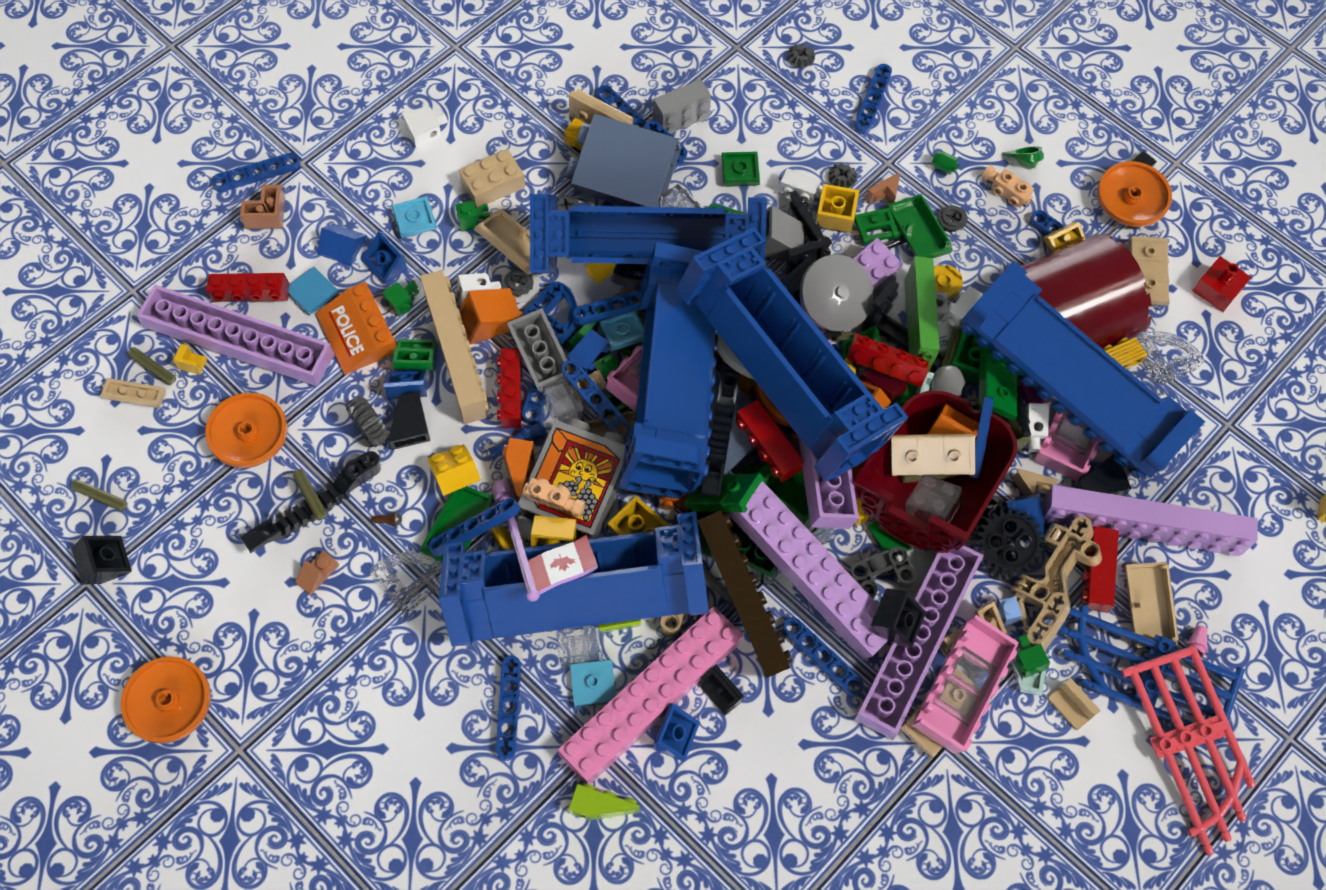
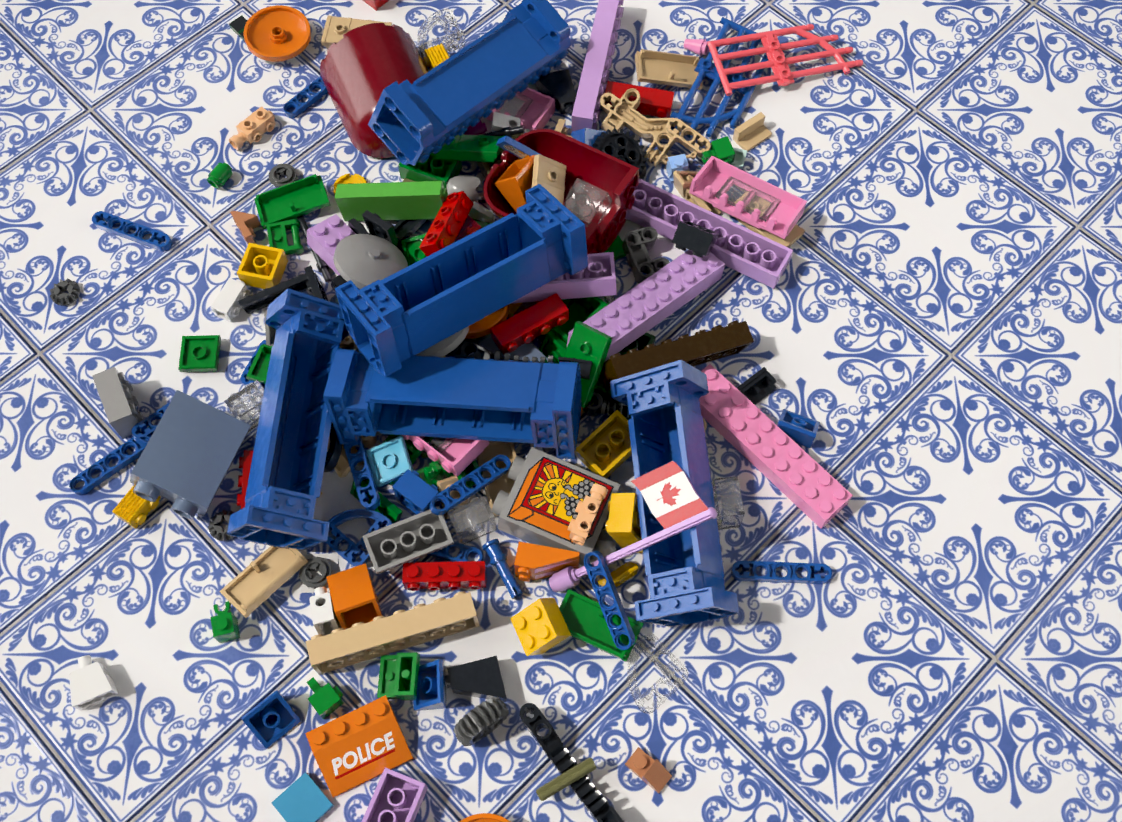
camera: 85 degrees left, 0 degrees up
blue slope [317,224,367,266] -> none
reddish brown piece [371,512,402,526] -> none
medium azure plate [391,196,437,238] -> none
tan brick [459,148,525,208] -> none
tan container [568,89,633,125] -> none
lime slope [568,783,640,821] -> none
medium azure plate [570,660,616,708] -> none
blue beam [783,617,864,697] -> none
dark grey gear [828,162,857,188] -> none
white brick [945,286,983,329] -> none
green piece [1003,146,1044,168] -> none
yellow slope [1043,222,1085,252] -> none

